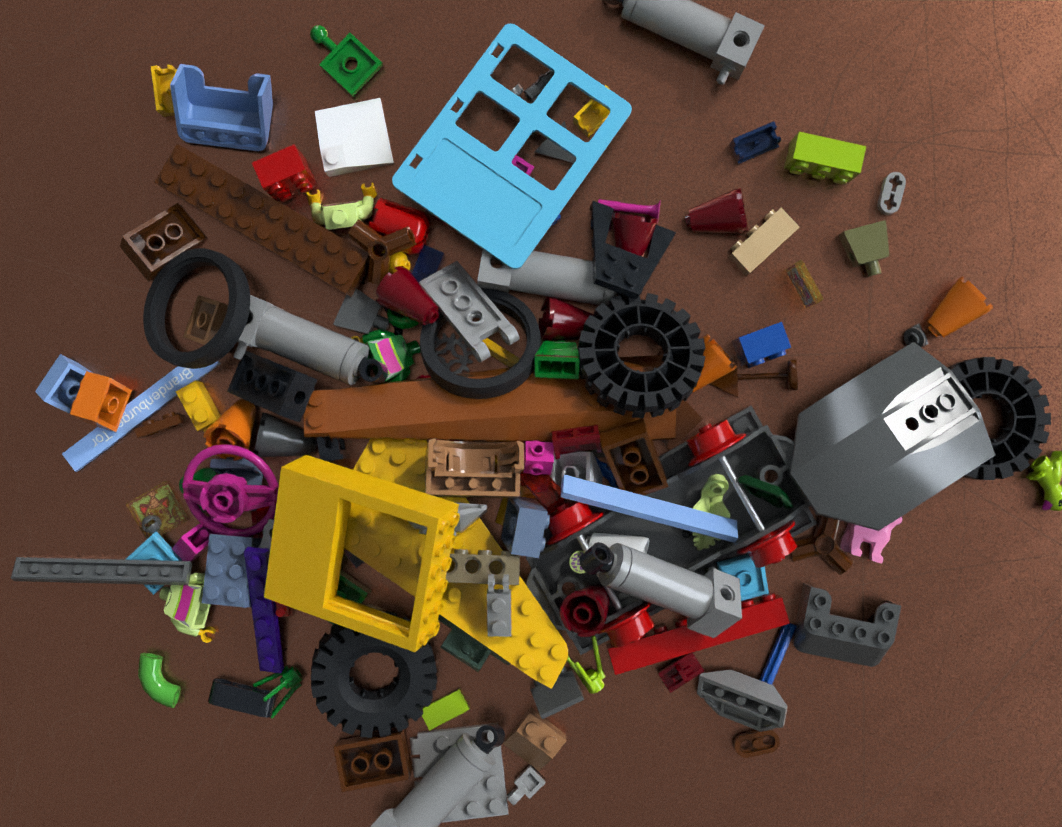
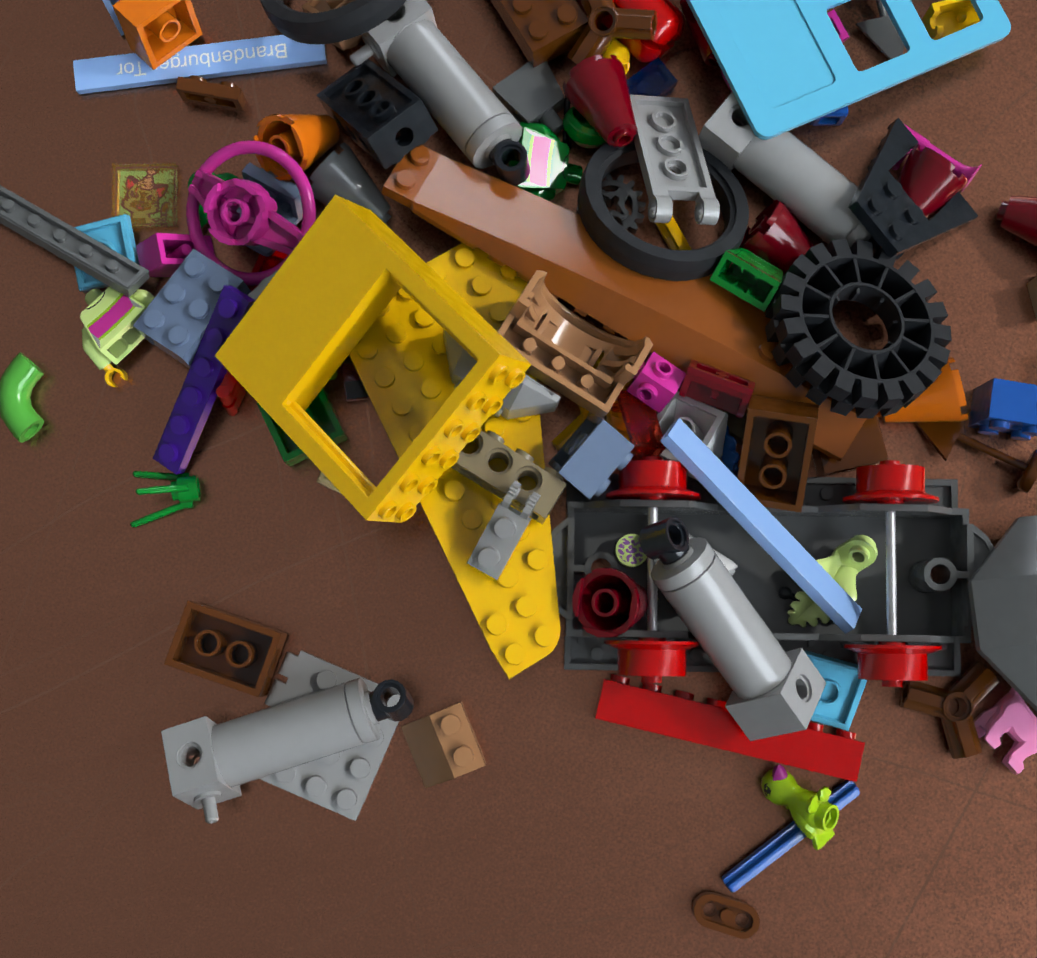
camera: 30 degrees right, 5 degrees down
dark grey hinge [141,515,162,533] -> none
yellow brick [175,380,221,432] -> none
black beam [208,678,277,718] -> none
black tyre [311,611,437,738] -> none
black hinge [316,436,350,462] -> none
lime tile [422,688,470,731] -> none
sand green bracket [438,615,511,672] -> none
light grey plate [507,765,546,806] -> none
dark grey slope [530,666,584,719] -> none
lime plant [567,635,606,694] -> none
dark red hips [658,652,704,693] -> none
light grey wedge [697,670,788,732] -> none
dark green tile [738,475,794,509] -> none
dark grey windscreen [792,583,901,667] -> none
none -> lime animal [761,764,839,850]

